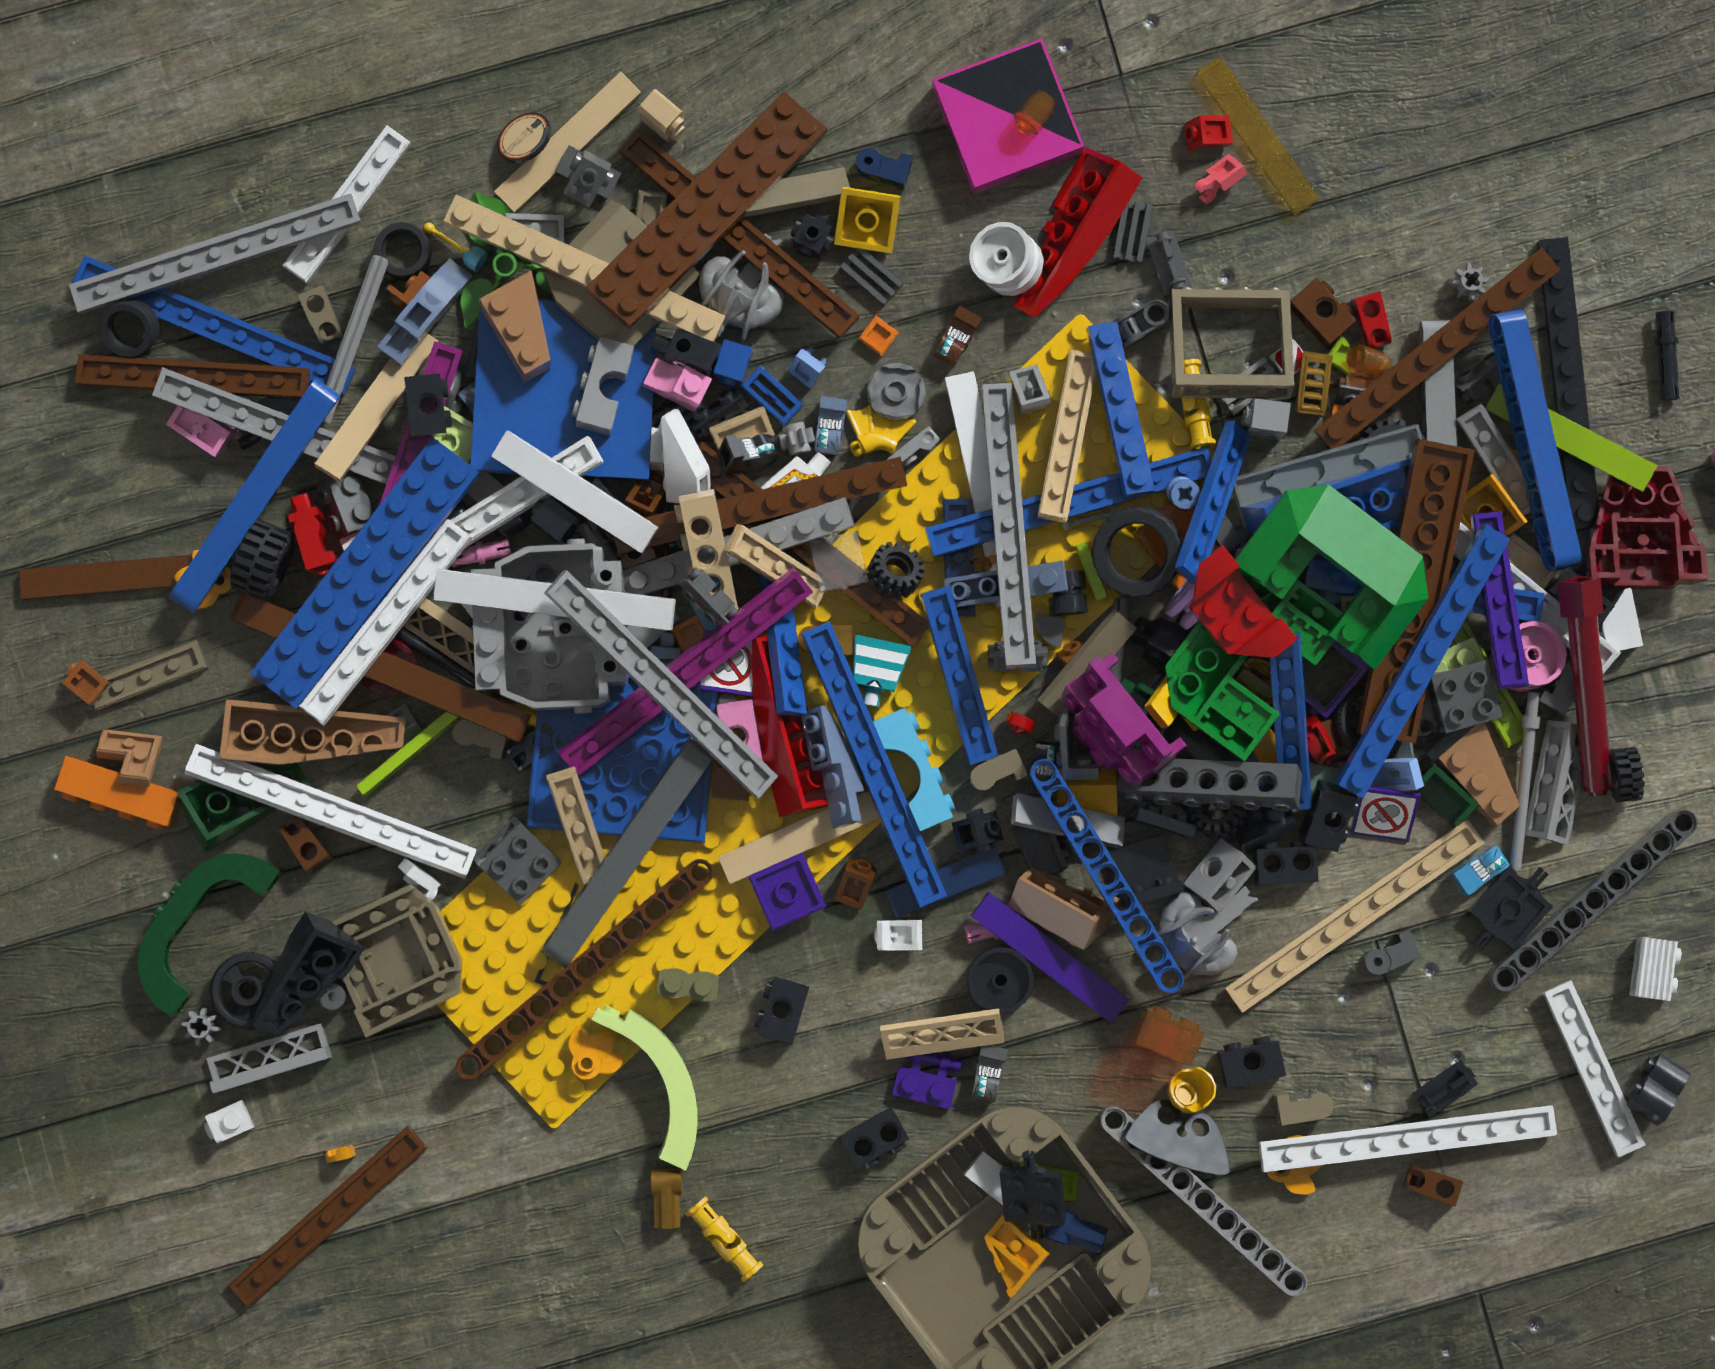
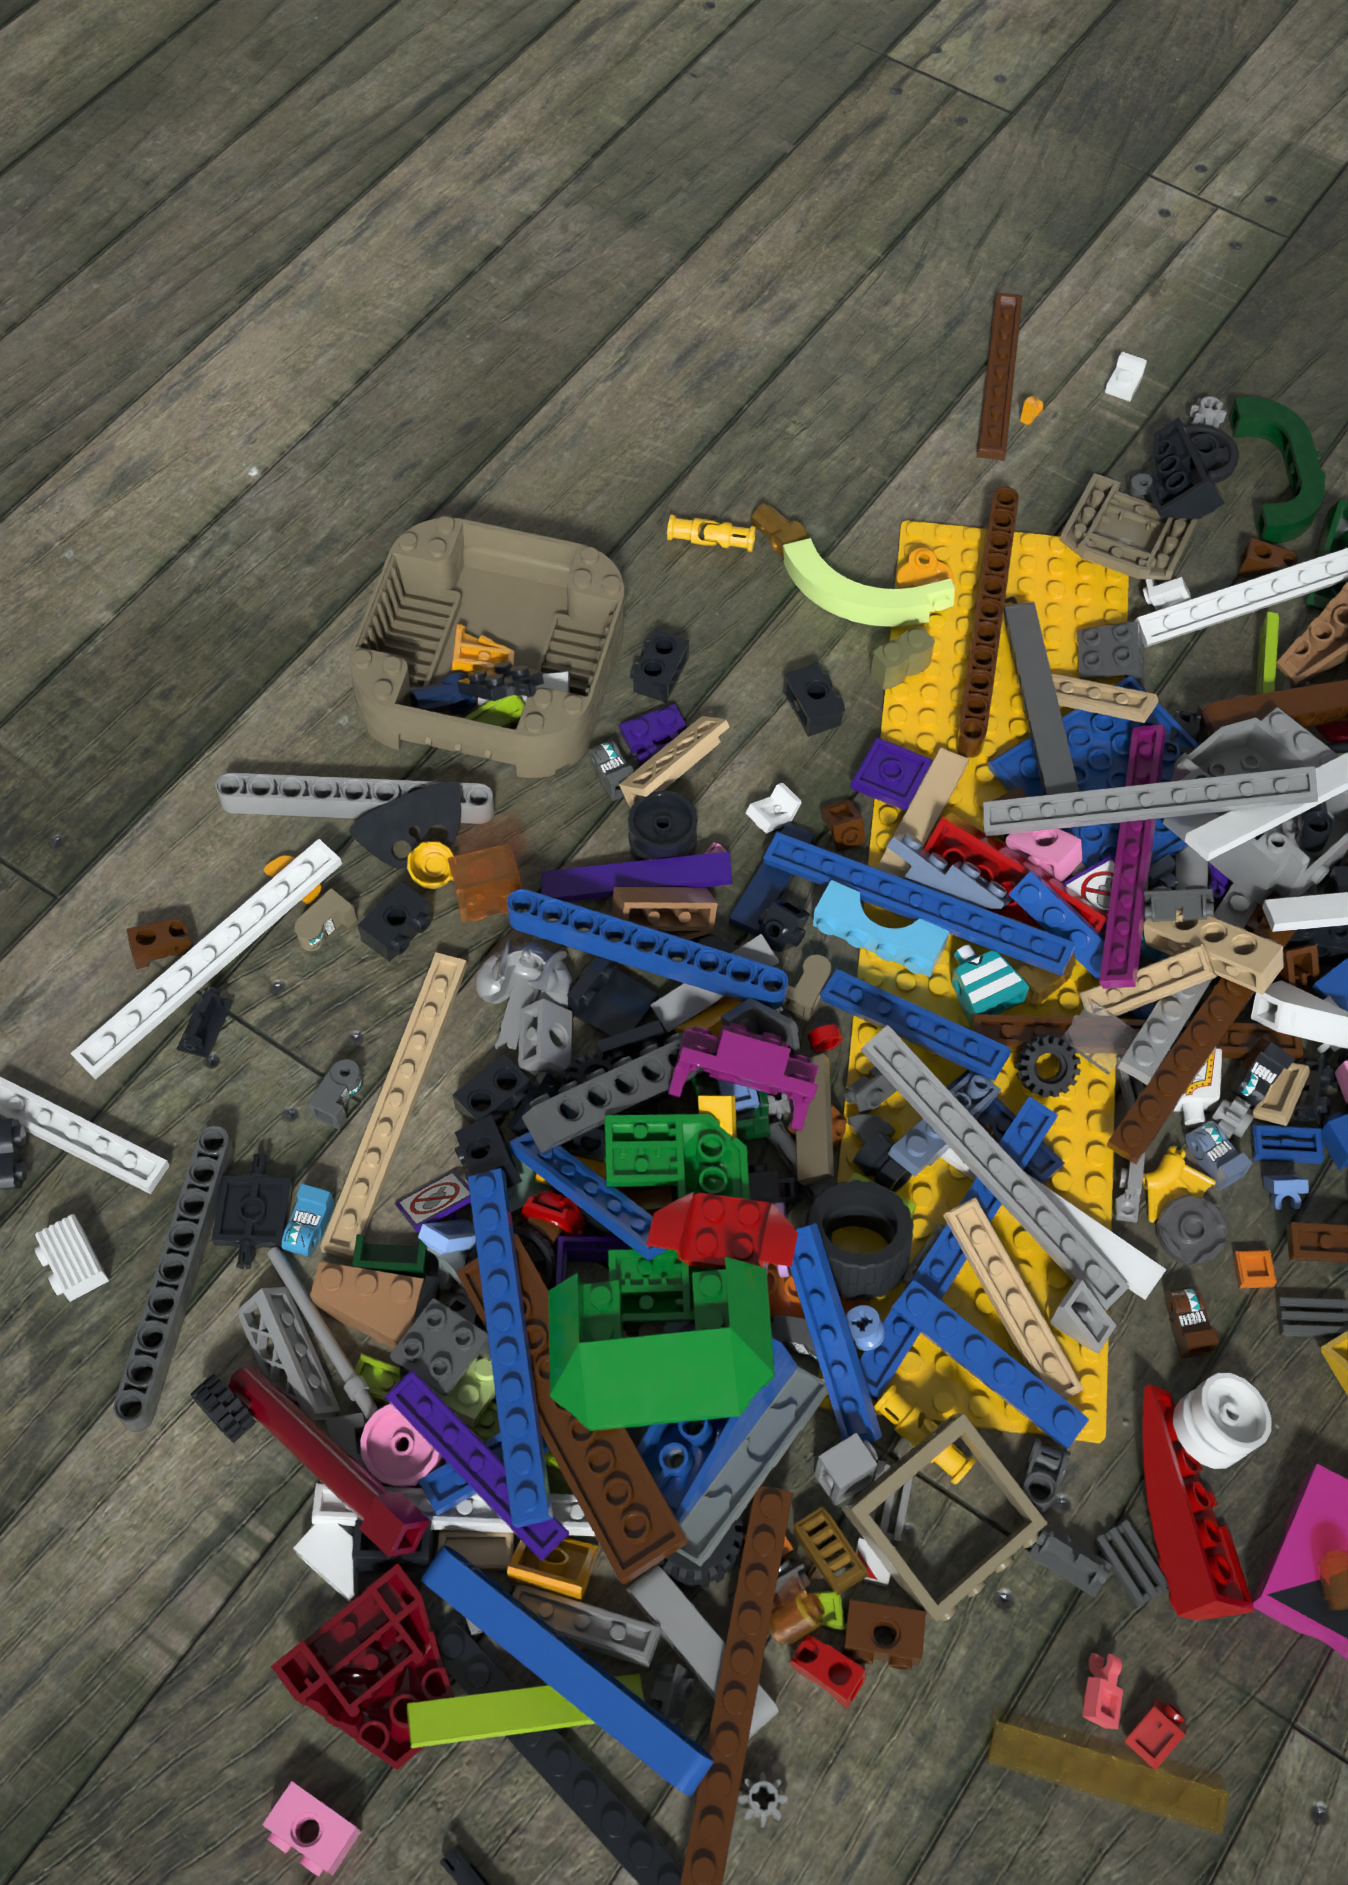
camera: 145 degrees right, 25 degrees down
light grey fence [206,1023,332,1094] -> none

